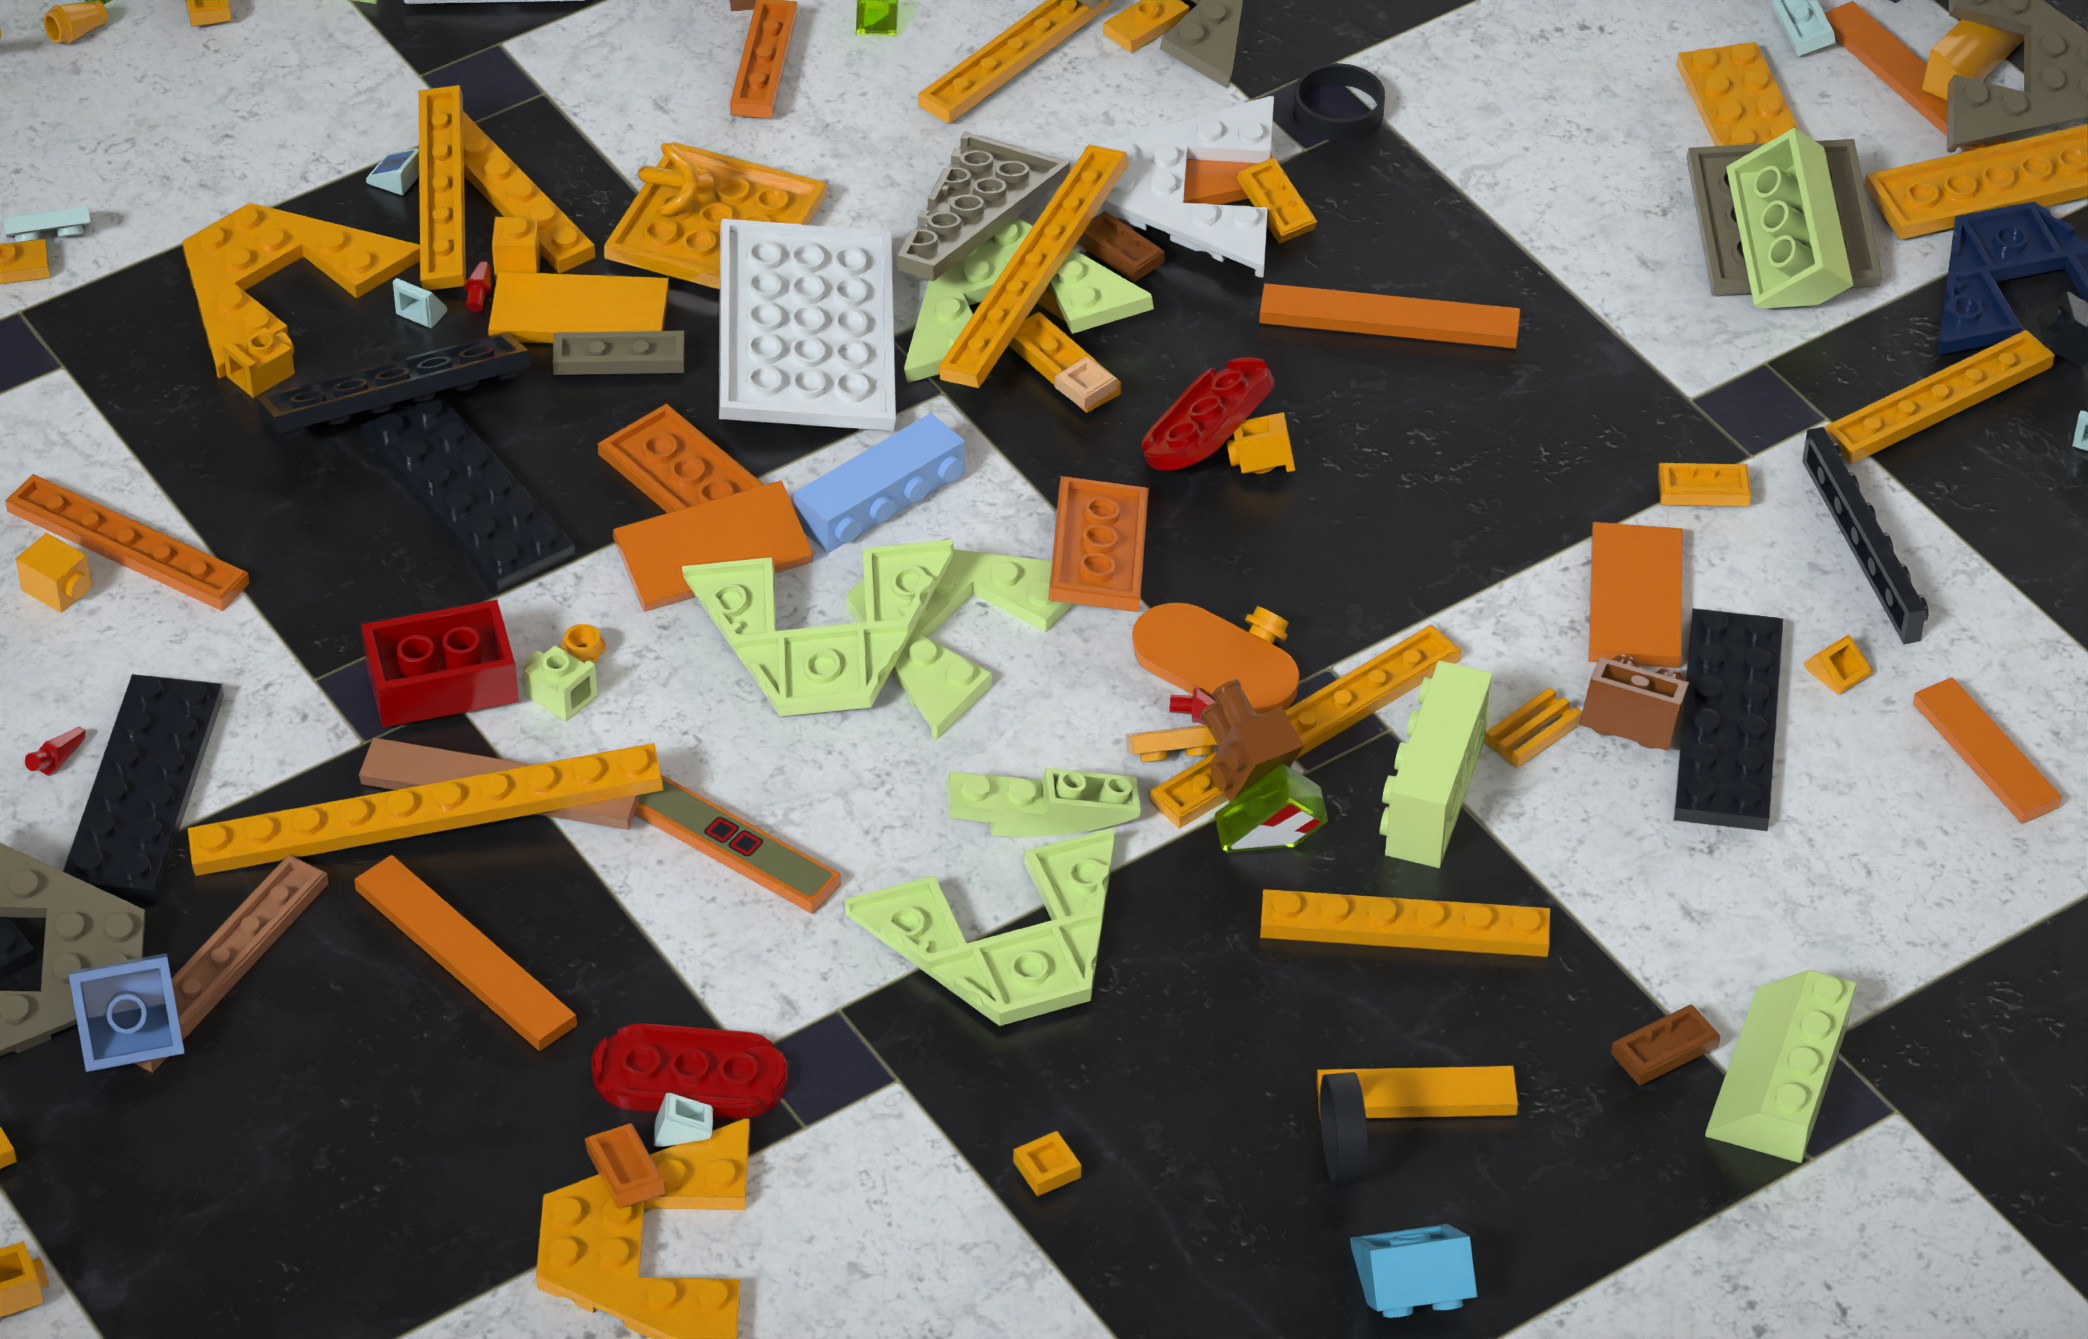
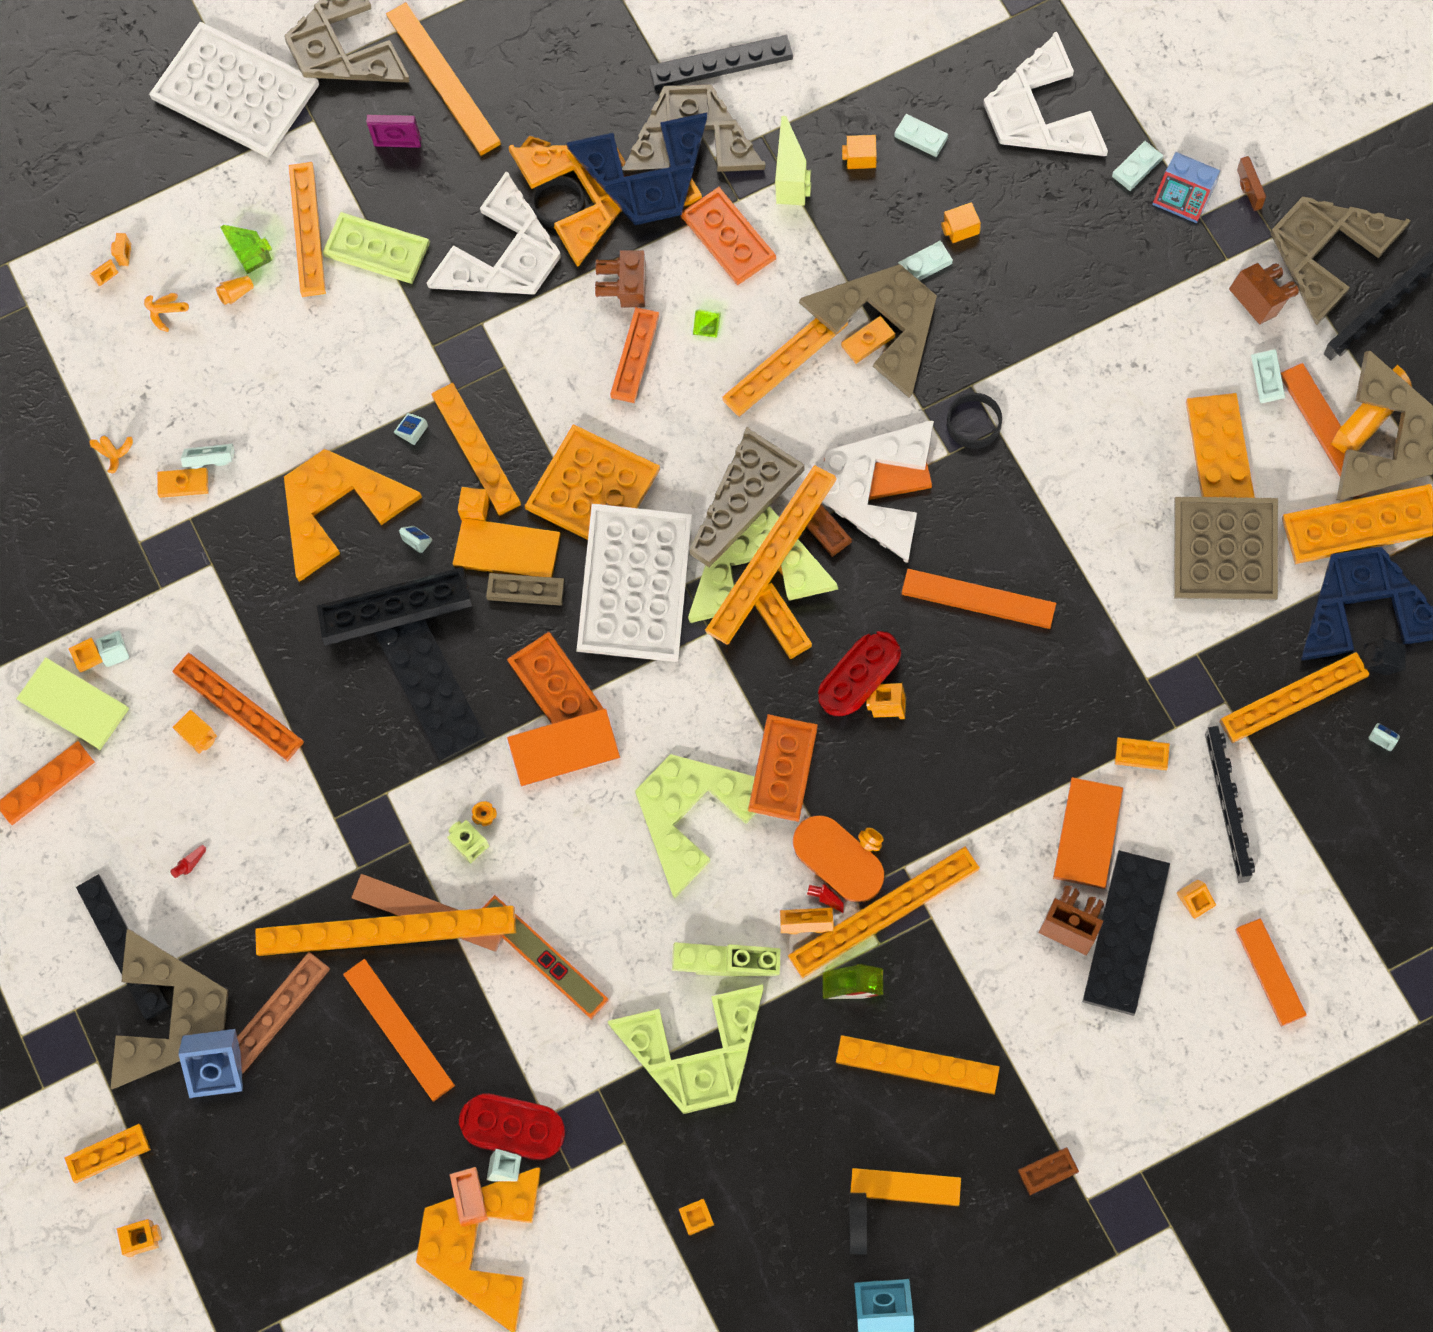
camera: 15 degrees right, 25 degrees up
black plate [63,674,224,903] -> none
light orange brick [222,327,295,398] -> none
red brick [361,600,519,728] -> none
light orange plate [418,85,466,291] -> none
red bar [463,262,491,312] -> none
light orange piece [638,143,714,217] -> none
yellowish green wing [682,539,955,717] -> none
light blue brick [794,413,965,553] -> none
light nougat tile [1055,356,1117,410] -> none
dark orange brick [1200,679,1304,804] -> none
light orange plate [1236,157,1317,244] -> none
yellowish green brick [1380,660,1493,868] -> none
light orange tile [1484,687,1582,768] -> none
yellowish green slope [1705,970,1857,1163] -> none
yellowish green slope [1726,128,1853,309] -> none

